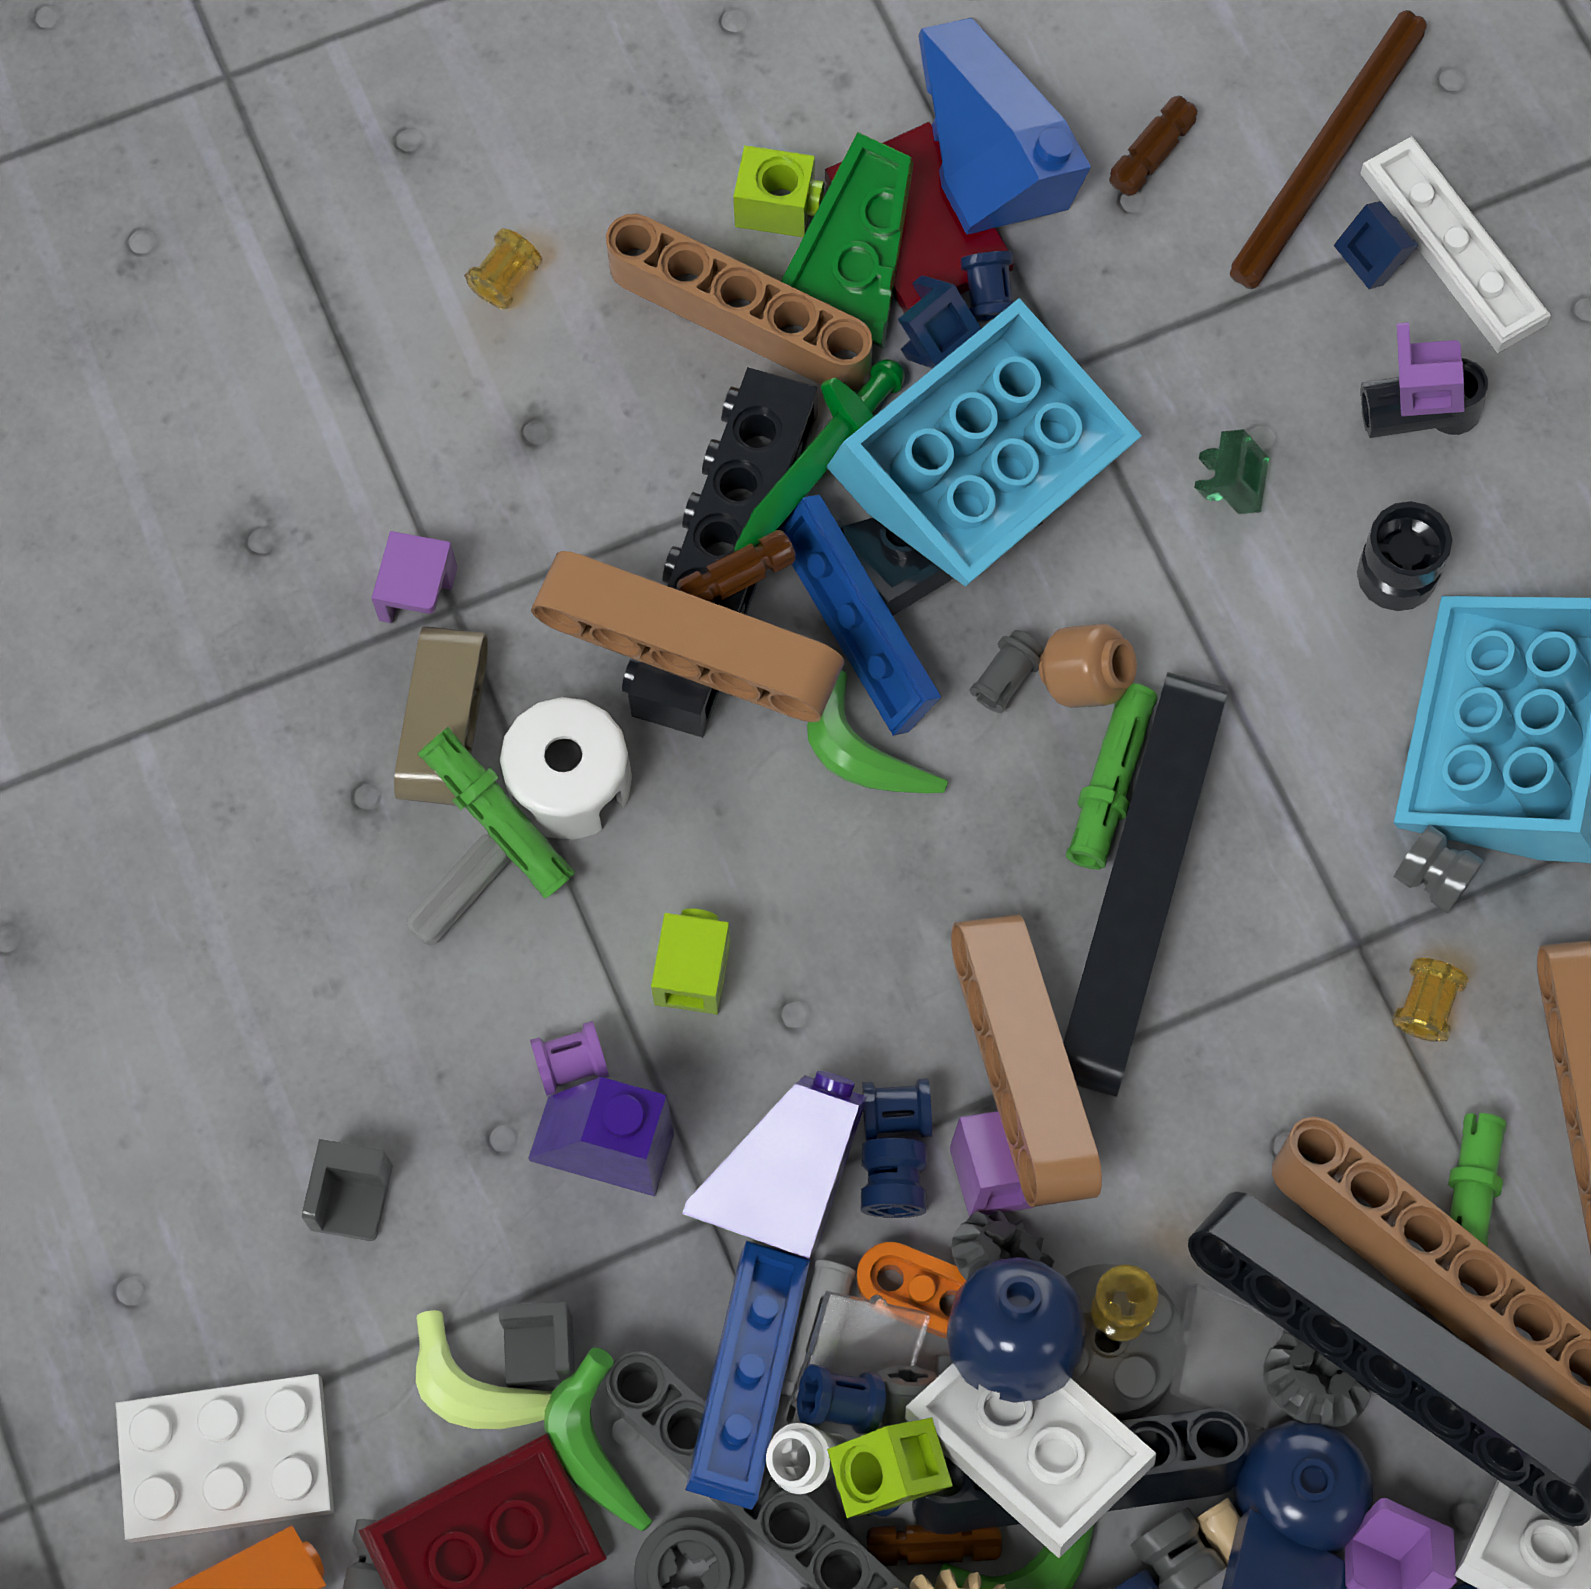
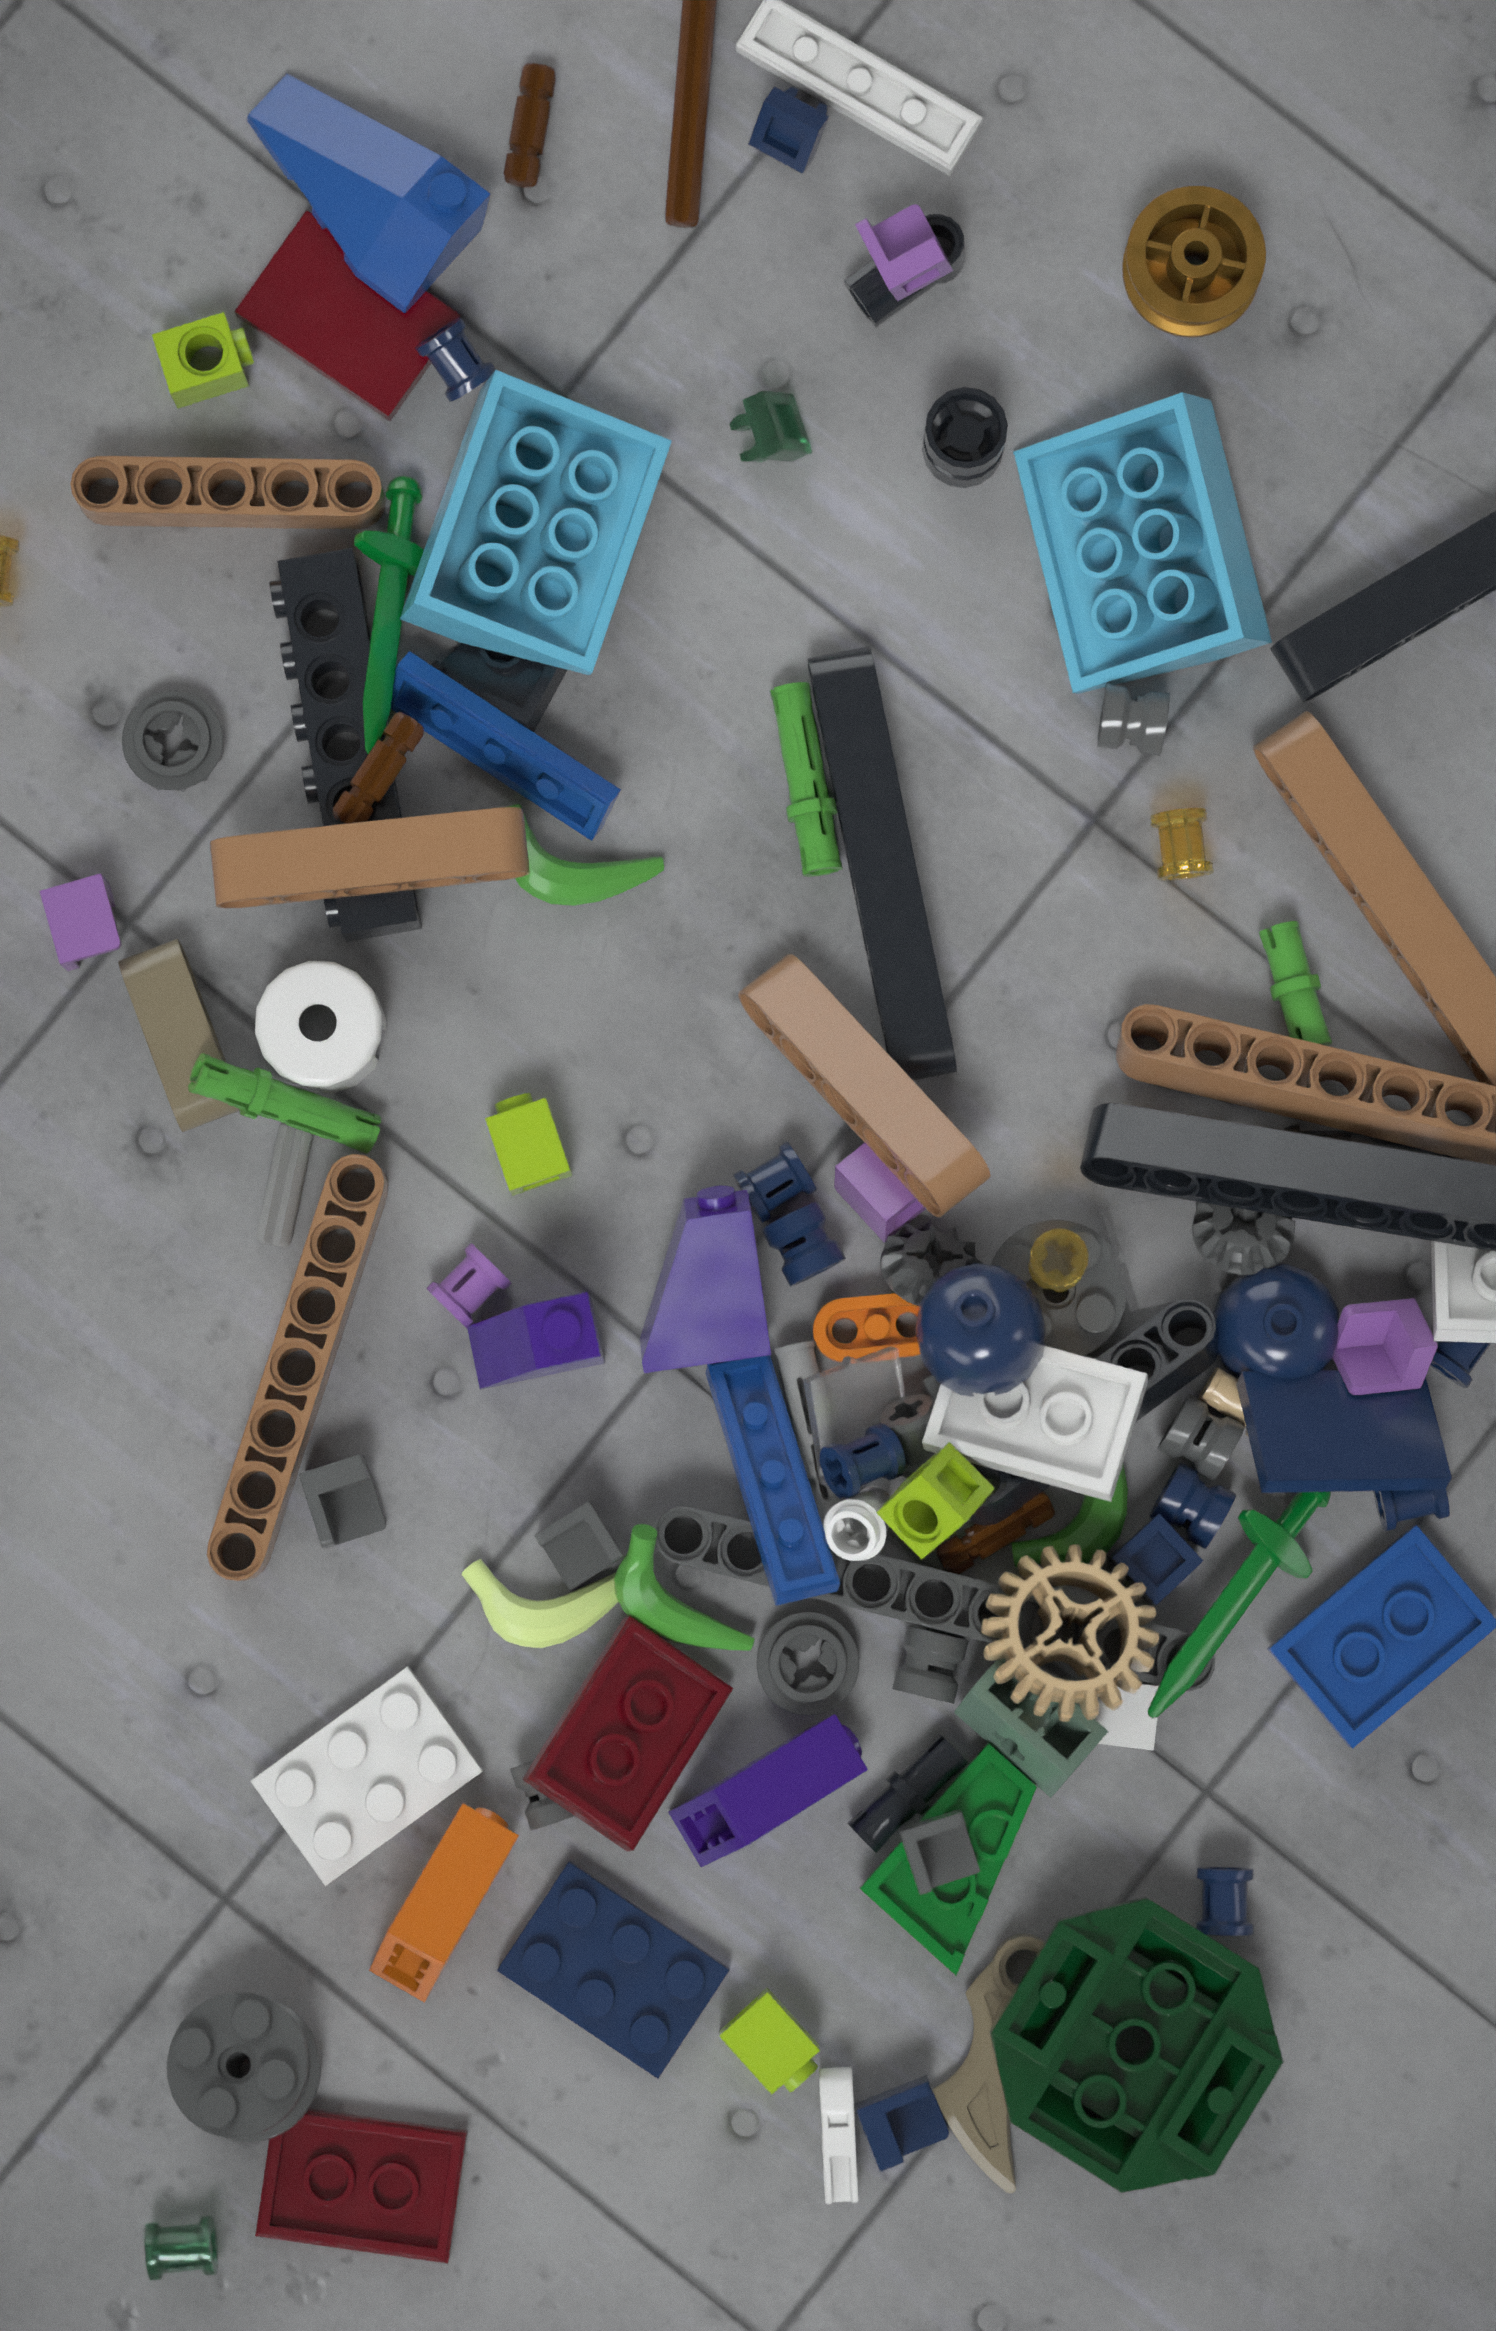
camera: 30 degrees left, 15 degrees up
green wing [781,132,914,349] -> none
dark blue panel [898,275,981,369] -> none
dark grey pin [969,630,1044,713] -> none
medium nougat head [1039,624,1137,708] -> none
none -> dark grey gear [122,690,224,792]
none -> medium nougat beam [207,1154,389,1581]

